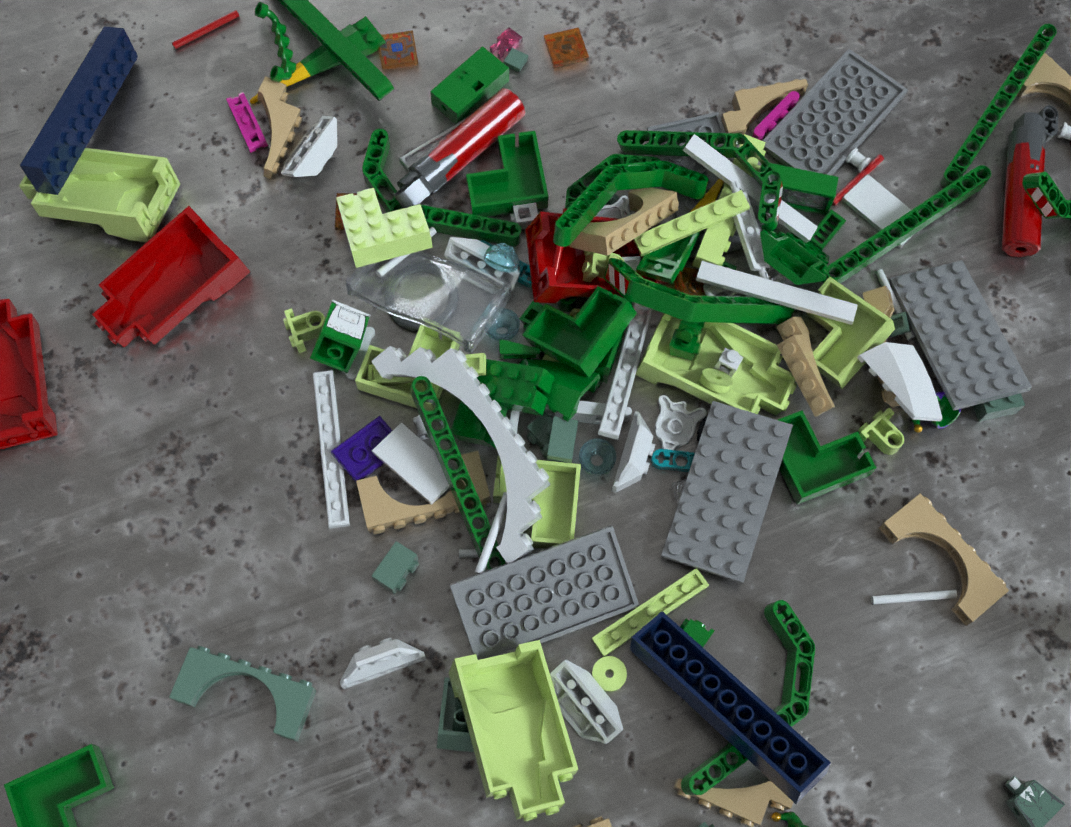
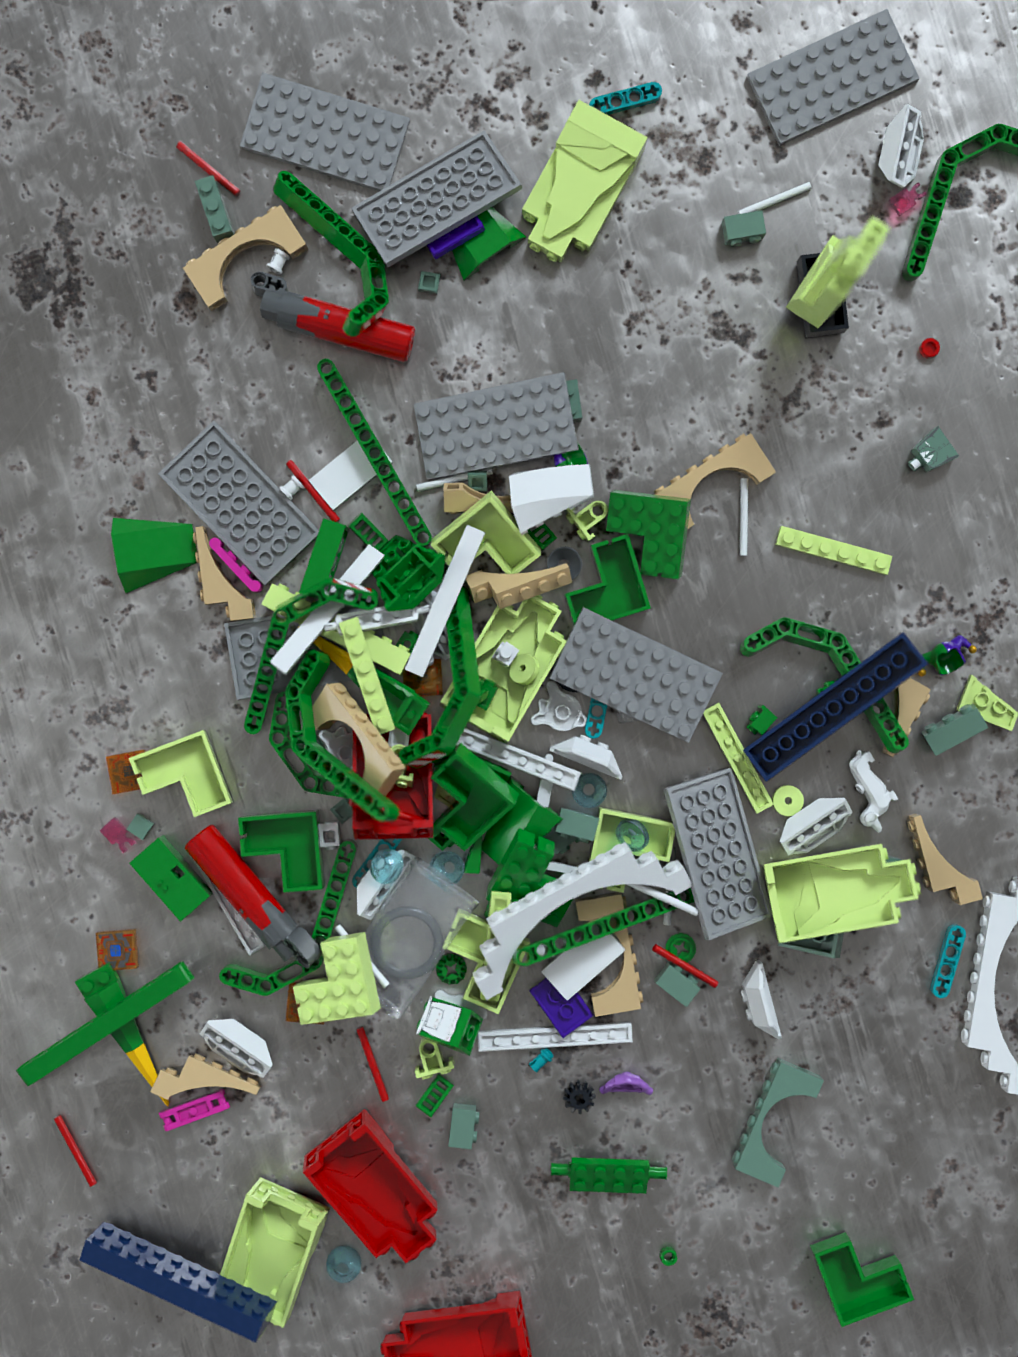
camera: 80 degrees left, 20 degrees up
green bar [255,2,296,83] -> none
green beam [940,24,1057,189] -> none
none -> green wedge [111,518,197,594]
none -> yellowish green piece [129,730,233,817]
none -> clear light blue piece [326,1246,362,1283]
none -> red bar [356,1026,389,1102]
none -> green slope [415,1074,454,1118]
none -> green gear [436,954,467,985]
none -> sand green brick [448,1103,480,1149]
none -> green slope [527,523,557,551]
none -> teal pin [529,1048,554,1072]
none -> dark grey piece [547,546,582,580]
none -> green plate [551,1157,667,1194]
none -> black gear [563,1080,596,1114]
none -> medium lavender piece [599,1071,653,1095]
none -> green piece [606,490,691,579]
none -> clear light blue piece [616,818,649,852]
none -> red bar [652,944,718,988]
none -> green axle [659,1246,678,1266]
none -> green gear [665,933,696,963]
none -> yellowish green plate [775,526,893,575]
none -> white animal [849,750,899,833]

